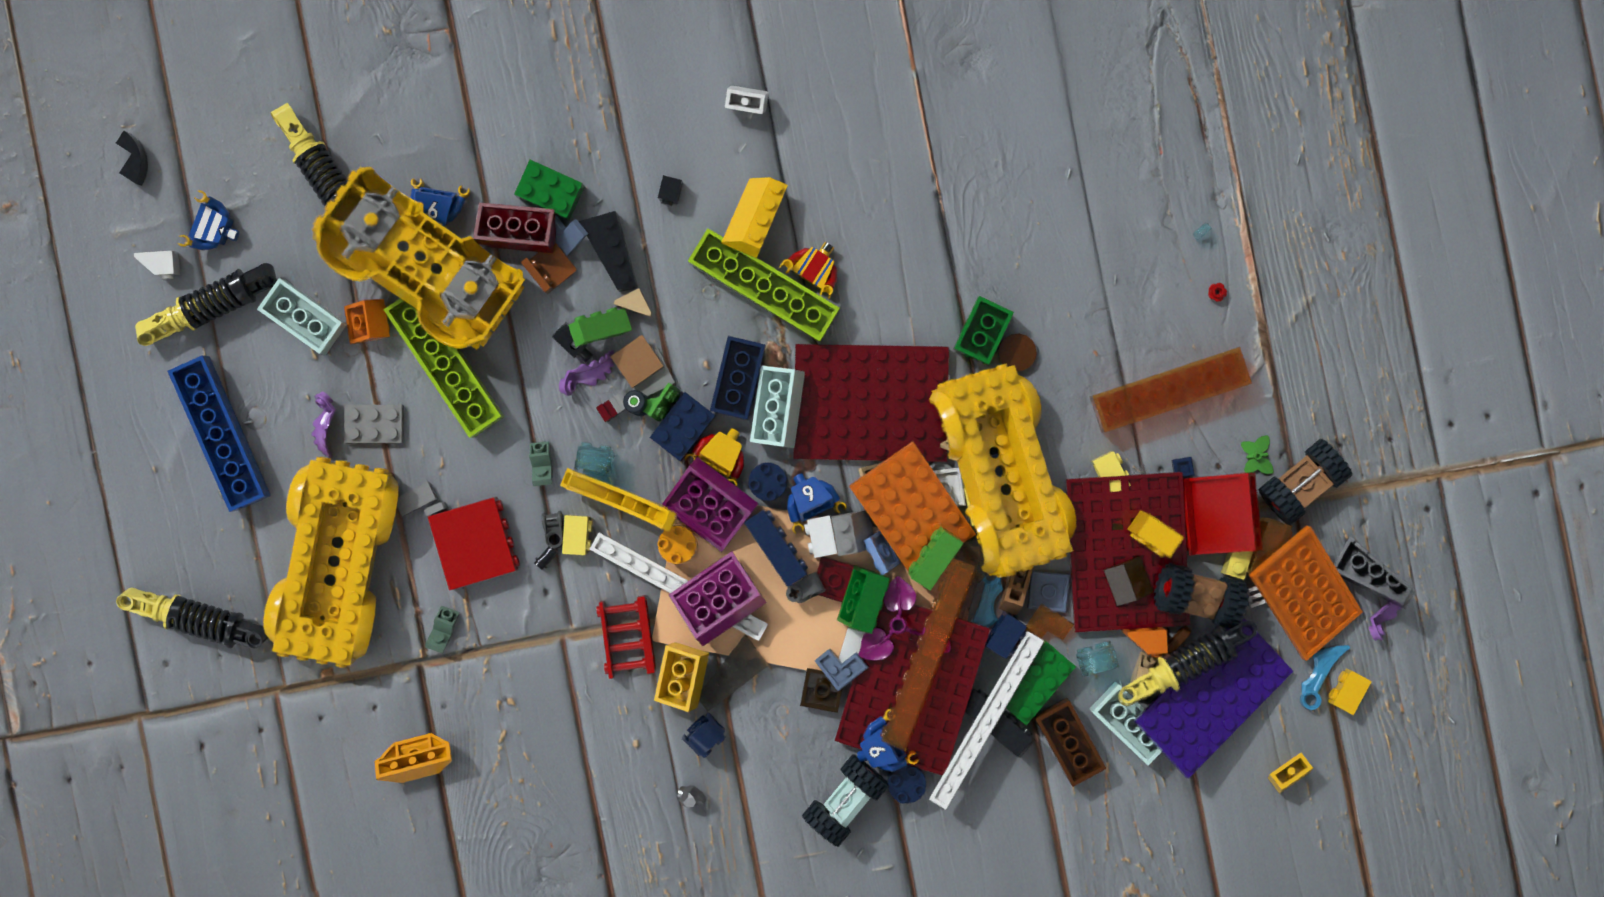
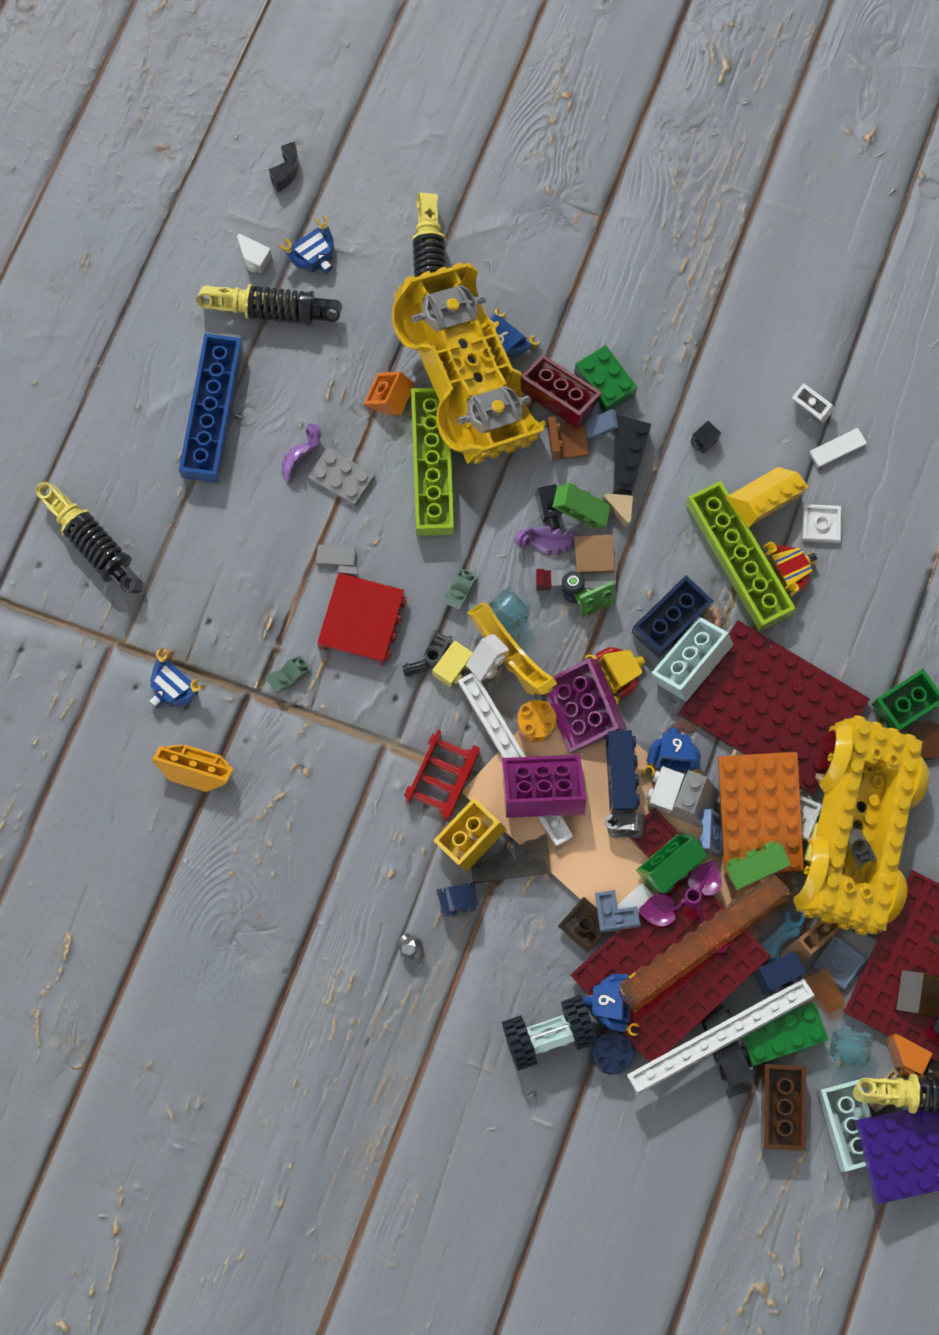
camera: 30 degrees right, 15 degrees down
light aqua brick [257,278,347,355] -> none
yellow piece [263,456,399,668] -> none
dark blue brick [649,392,716,461] -> none
dark blue brick [749,463,787,501] -> none
none -> torso [149,648,205,709]
none -> white brick [466,634,509,681]
none -> white tile [802,504,841,543]
none -> white tile [809,428,867,468]
none -> dark grey piece [848,829,878,869]

